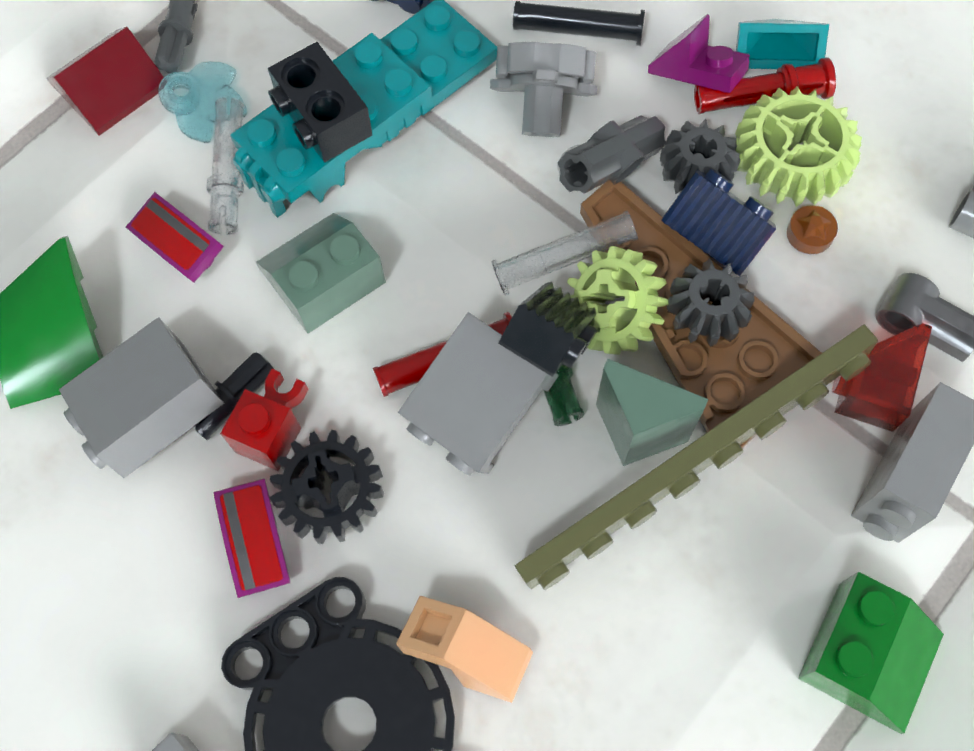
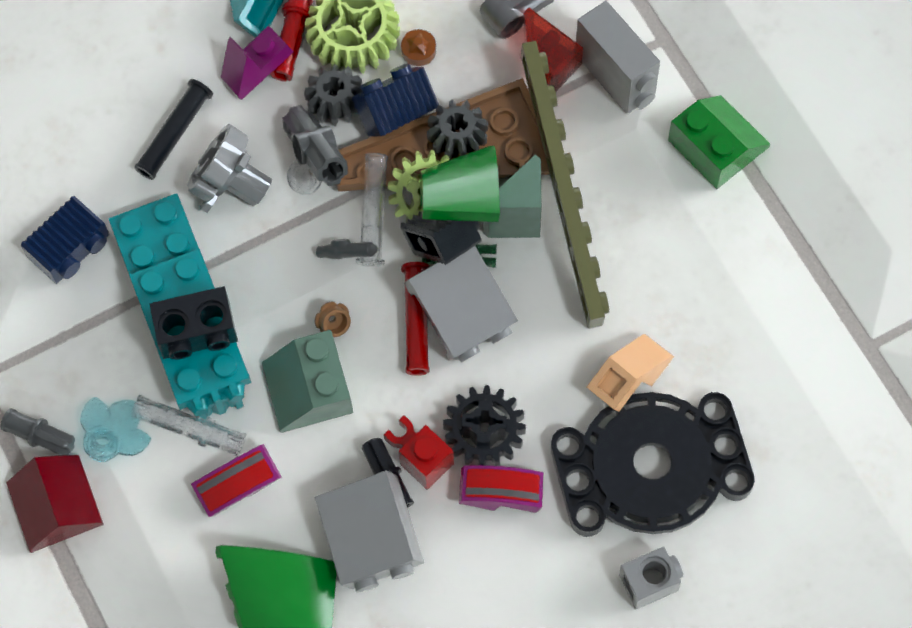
camera: 70 degrees left, 0 degrees up
none -> medium nougat plate [314,301,351,337]
none -> dark grey piece [316,239,378,259]
none -> green slope [420,145,500,222]

